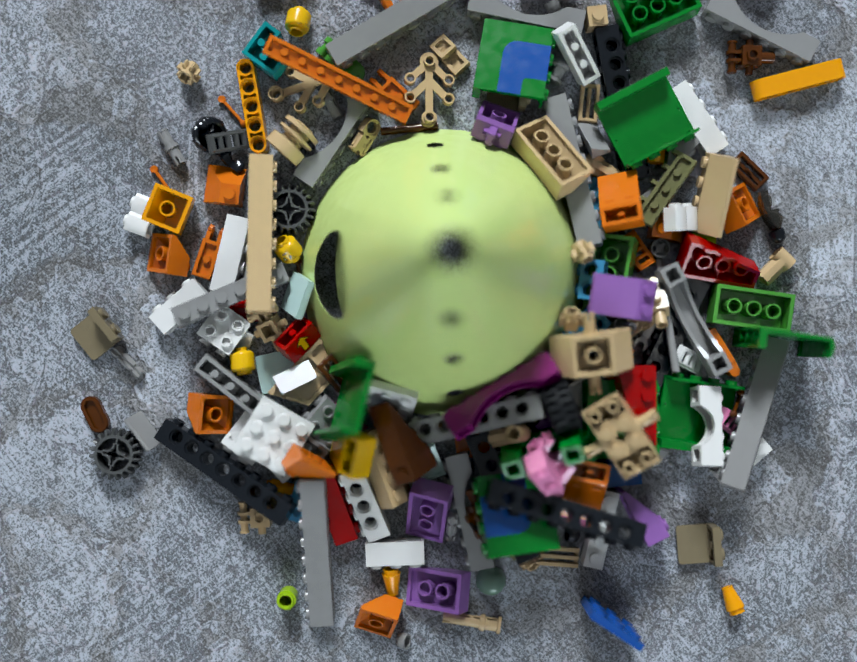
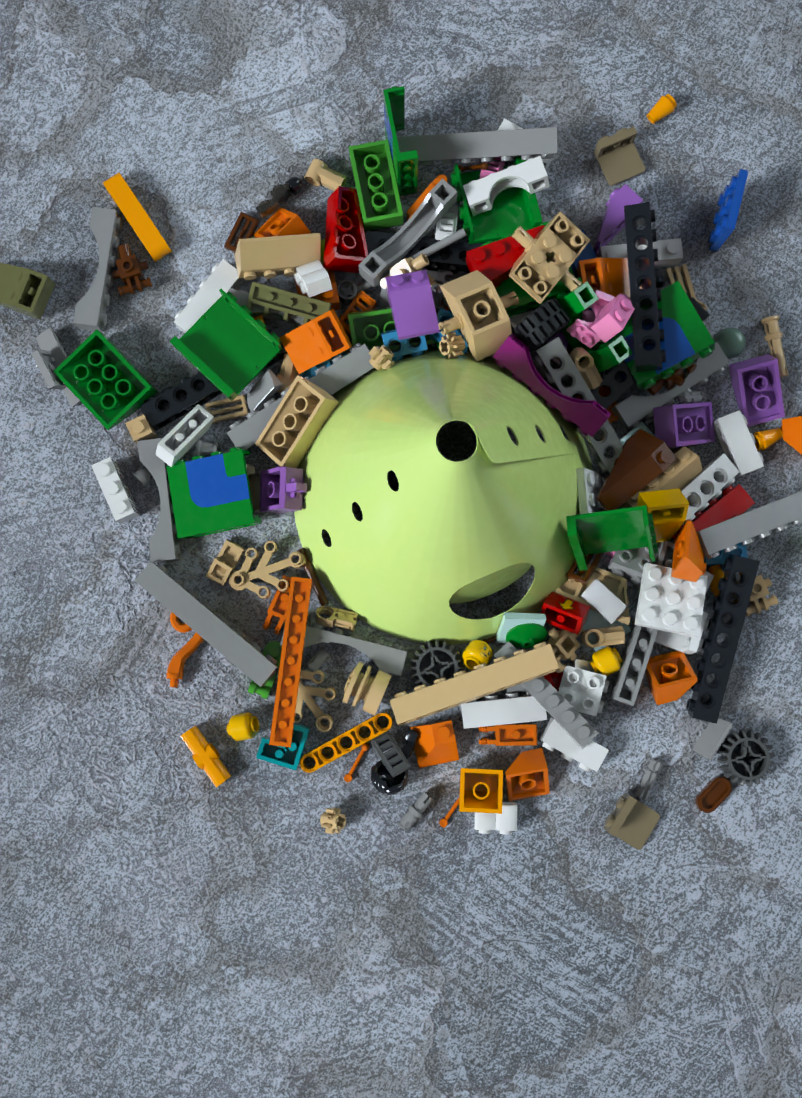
camera: 110 degrees left, 5 degrees down
none -> green dish [506,623,547,649]
none -> tan piece [581,626,625,648]

